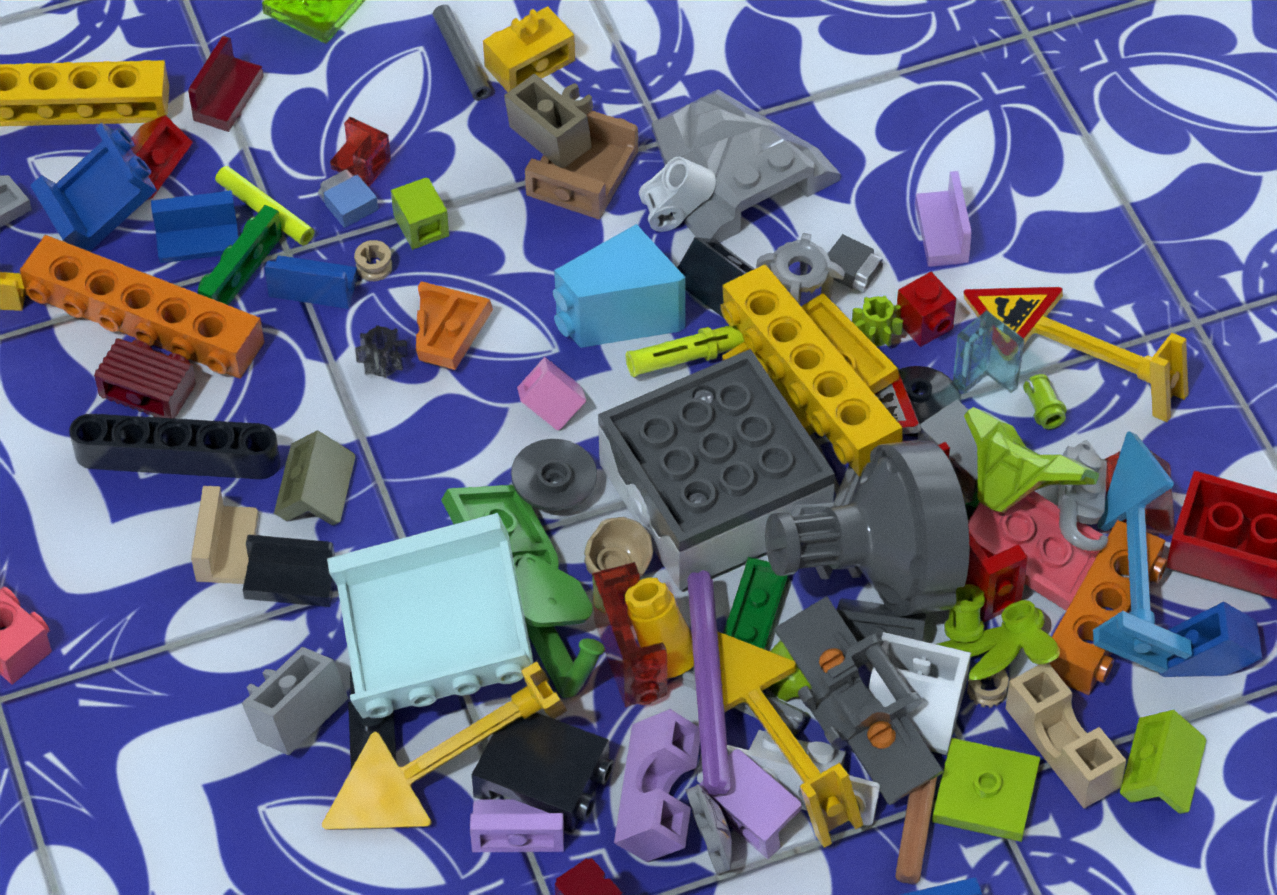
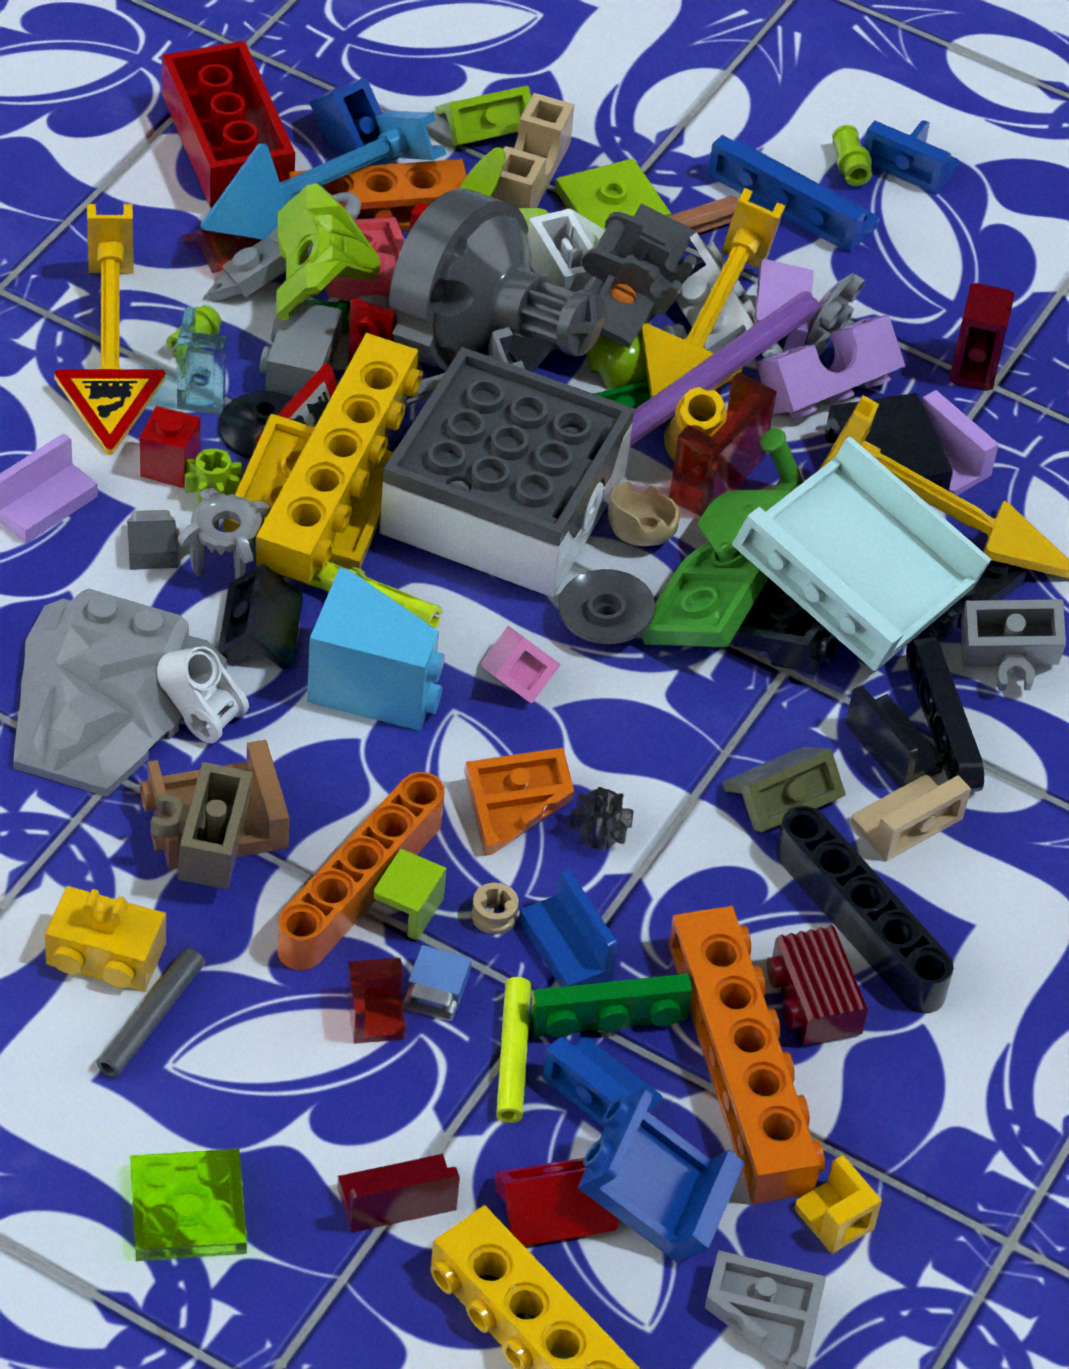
camera: 135 degrees left, 5 degrees down
none -> orange beam [277,772,445,971]
none -> black beam [906,636,984,792]

